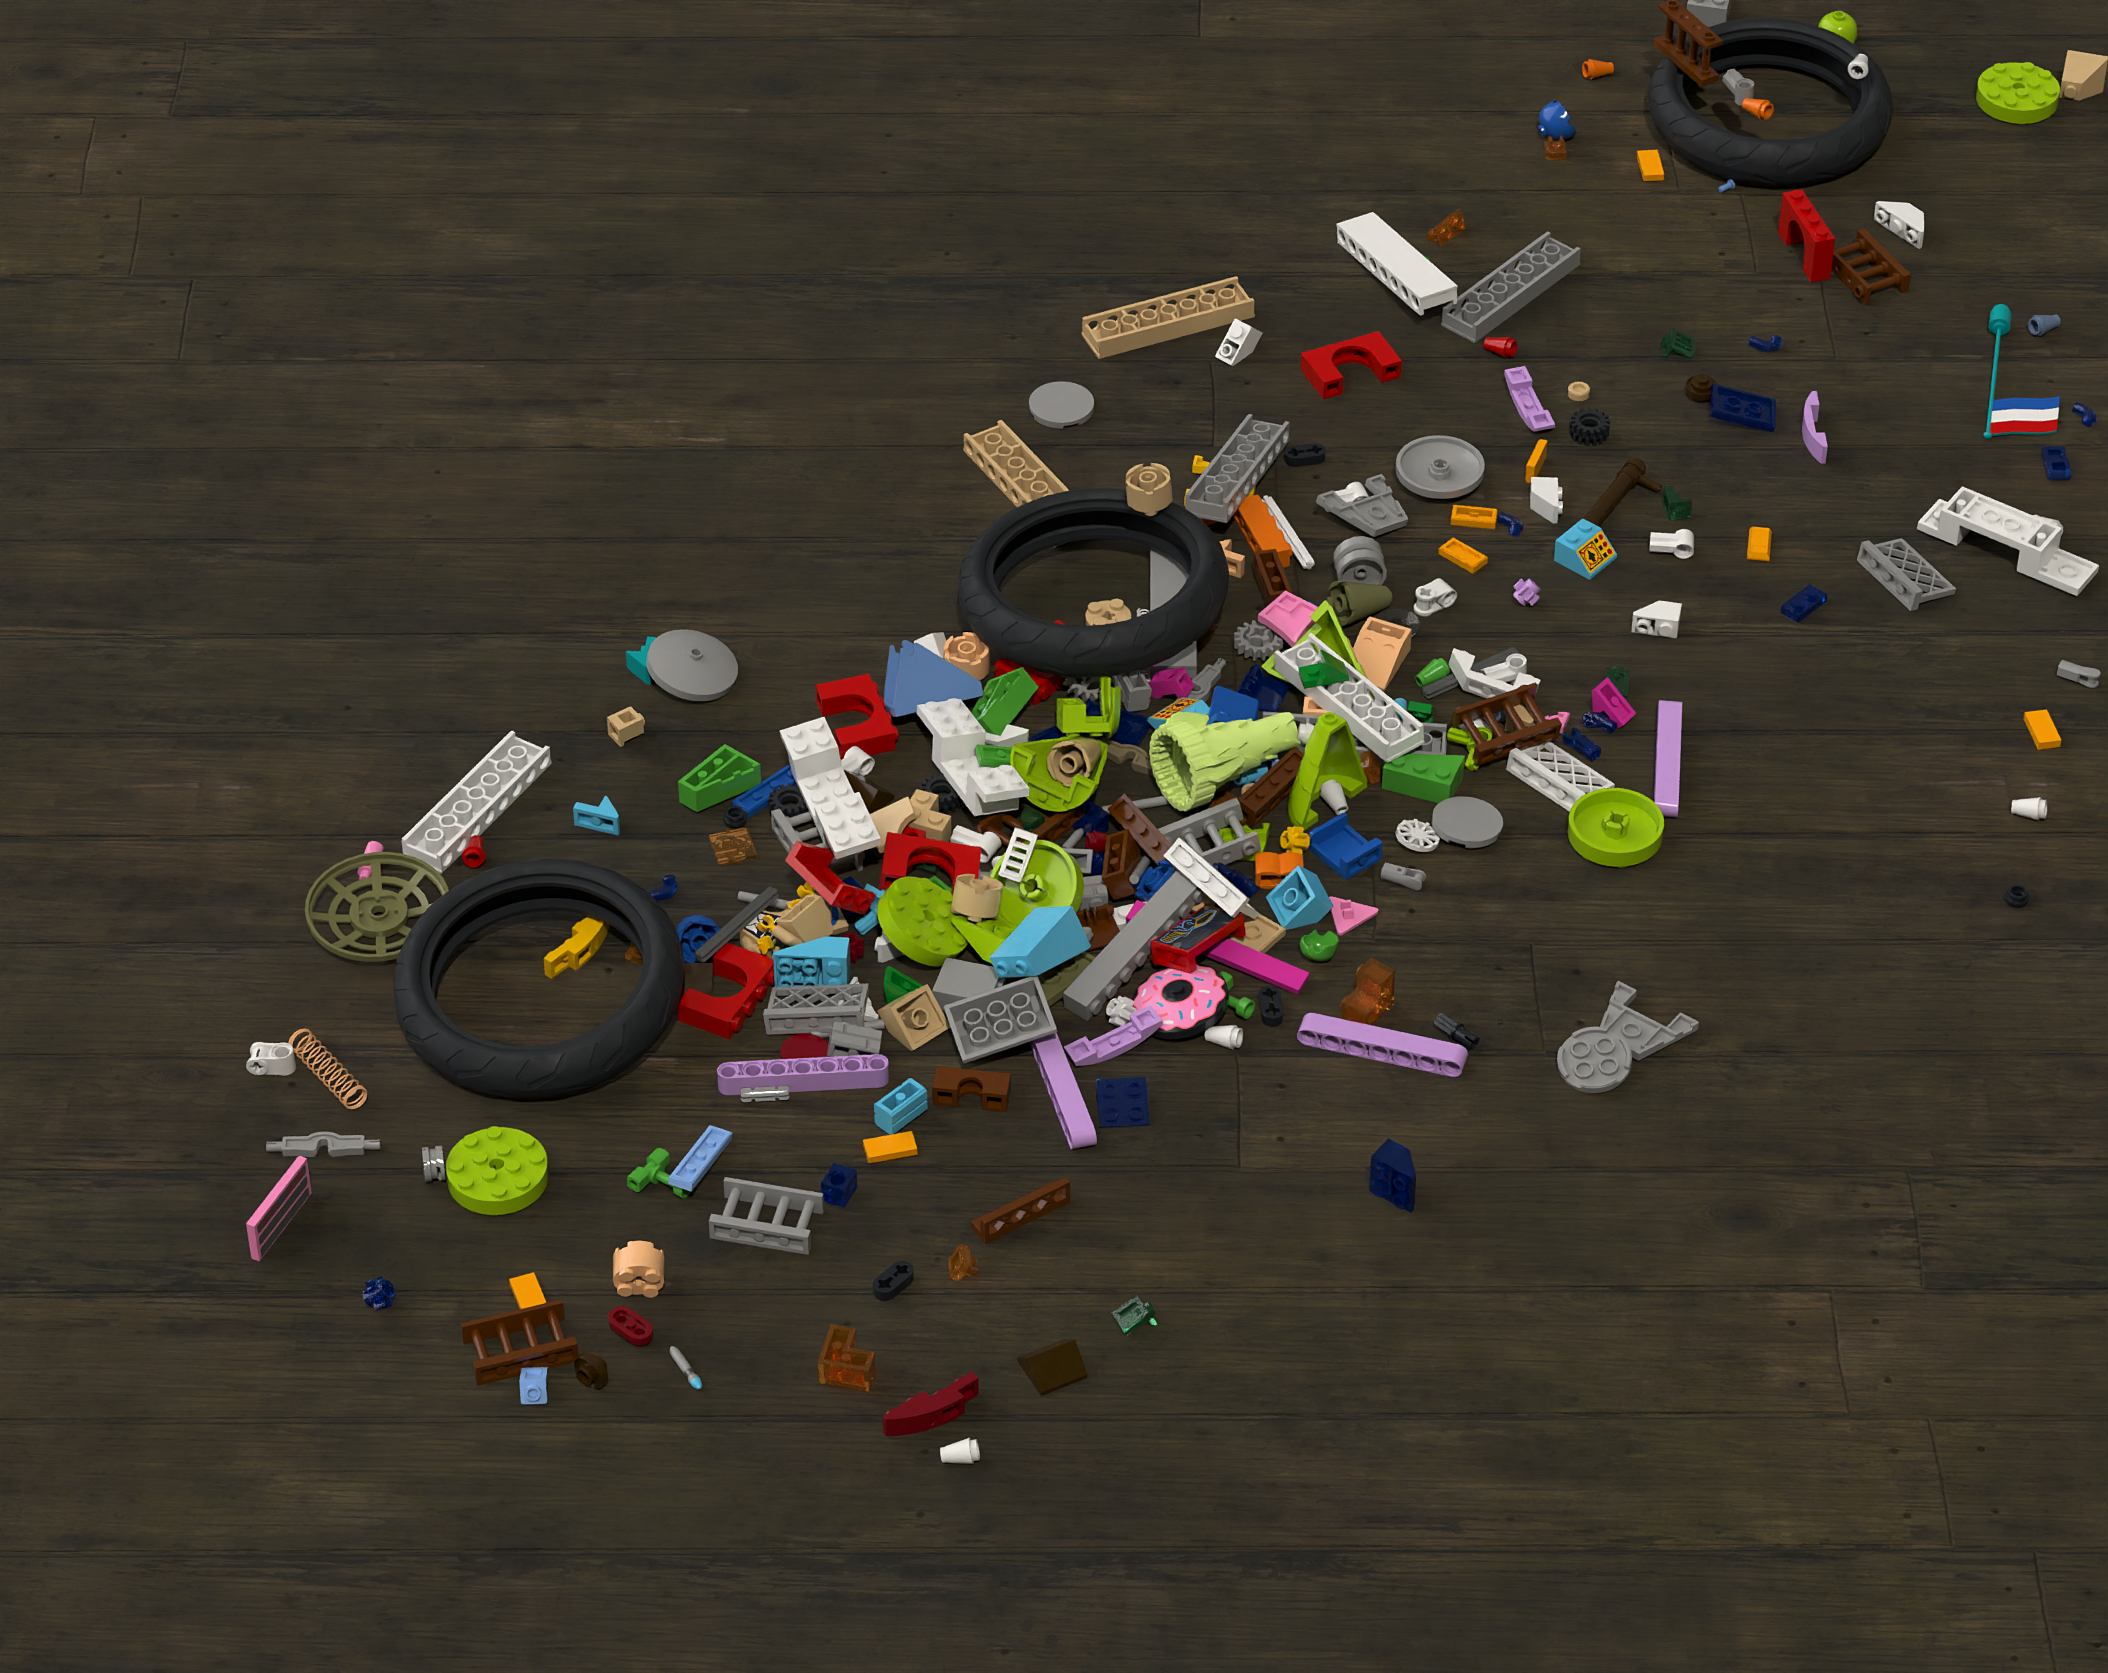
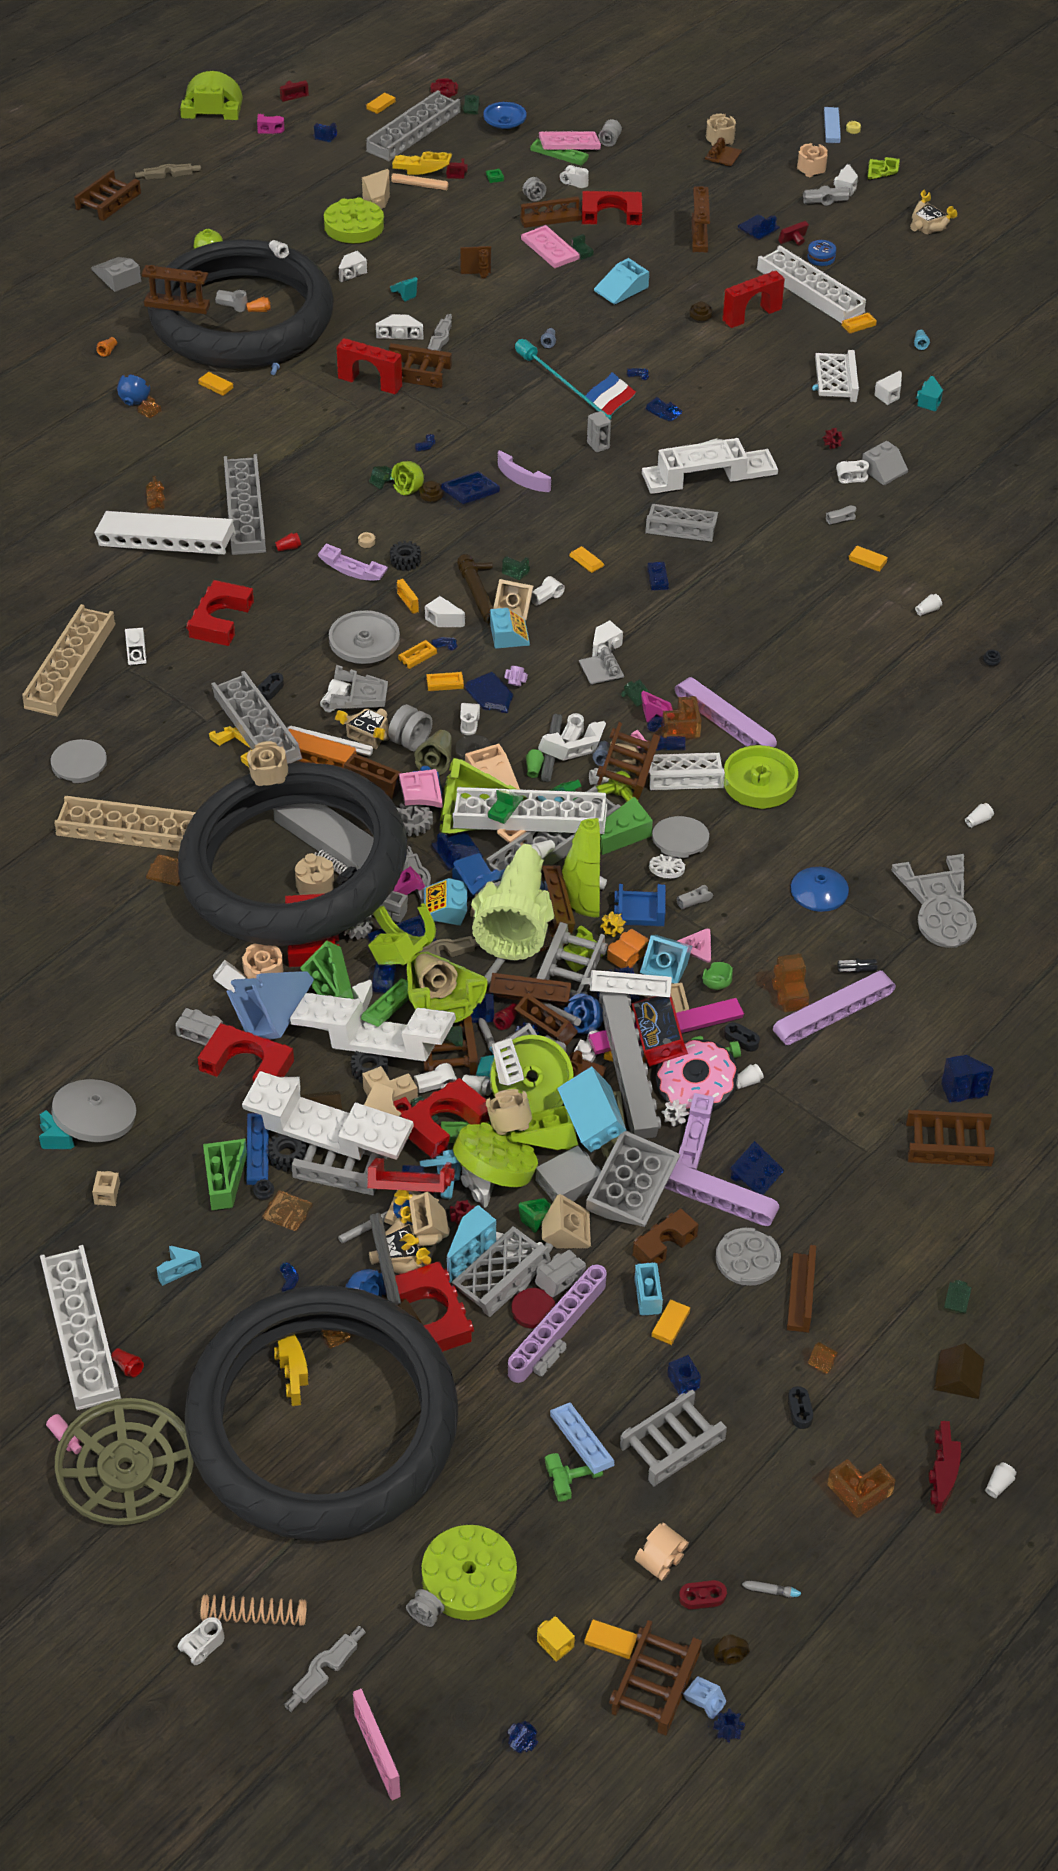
camera: 50 degrees left, 5 degrees up
none -> light grey brick [175,1008,223,1046]
none -> torso [335,709,389,749]
none -> white slope [339,251,367,282]
none -> teal slope [390,277,418,302]
none -> lime cylinder [391,461,424,495]
none -> light grey piece [428,314,452,351]
none -> reddish brown hinge [460,246,491,279]
none -> clear blue tile [464,672,513,713]
none -> tan slope [493,579,534,620]
none -> yellow brick [537,1616,575,1662]
none -> light grey hinge [579,647,624,684]
none -> light grey brick [587,412,611,452]
none -> clear orange brick [662,696,701,739]
none -> clear blue gear [713,1709,745,1743]
none -> light grey tile [716,1228,781,1286]
none -> blue dish [791,867,849,912]
none -> reddish brown fence [906,1110,995,1167]
none -> white cone [965,803,994,828]

